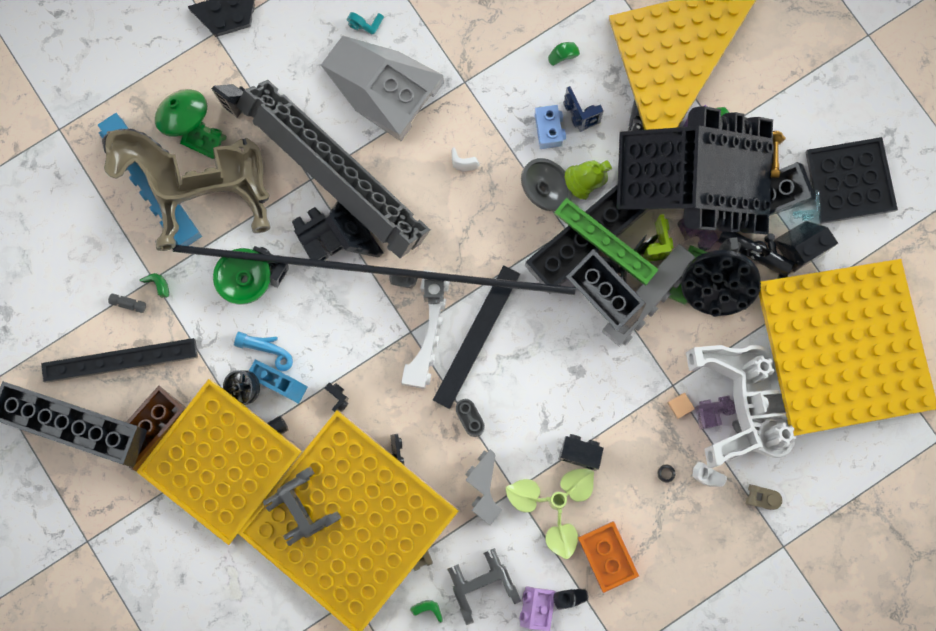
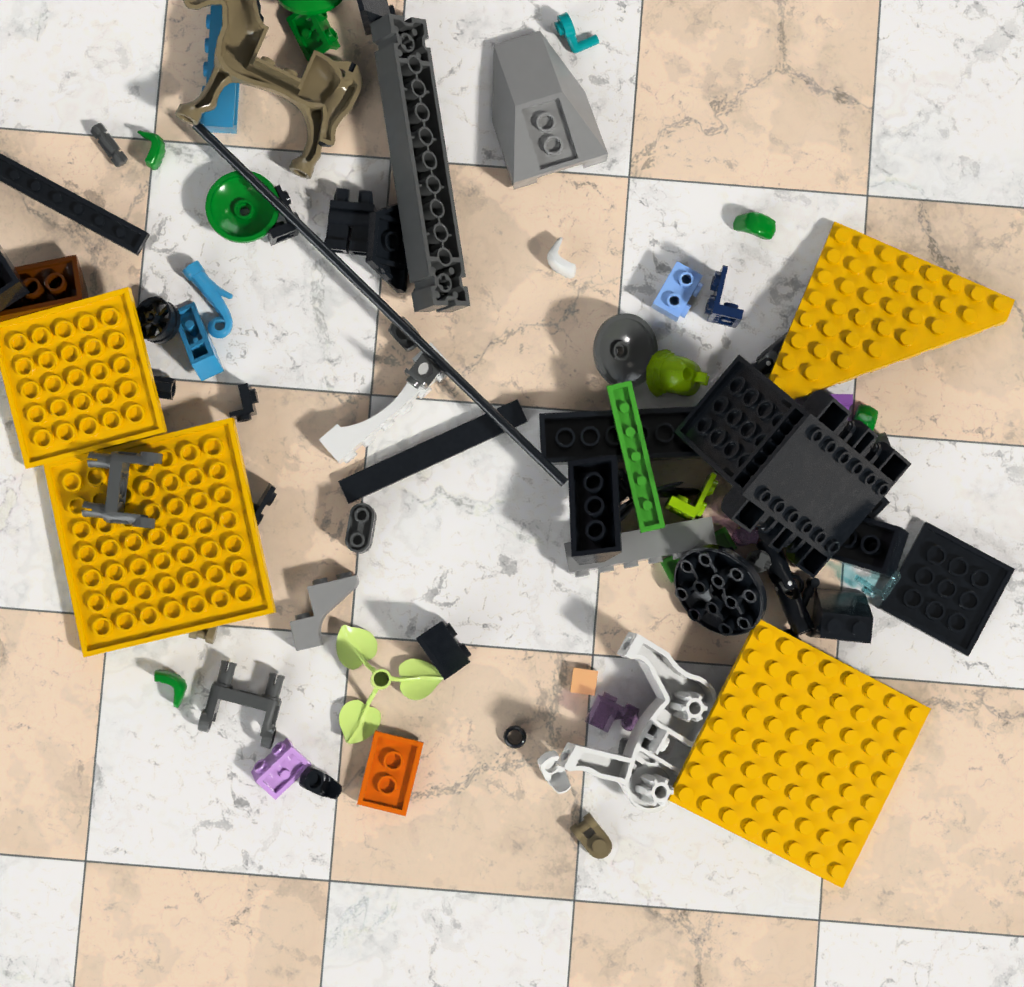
camera: 35 degrees right, 5 degrees up
pearl gold piece [771,131,786,178] -> none

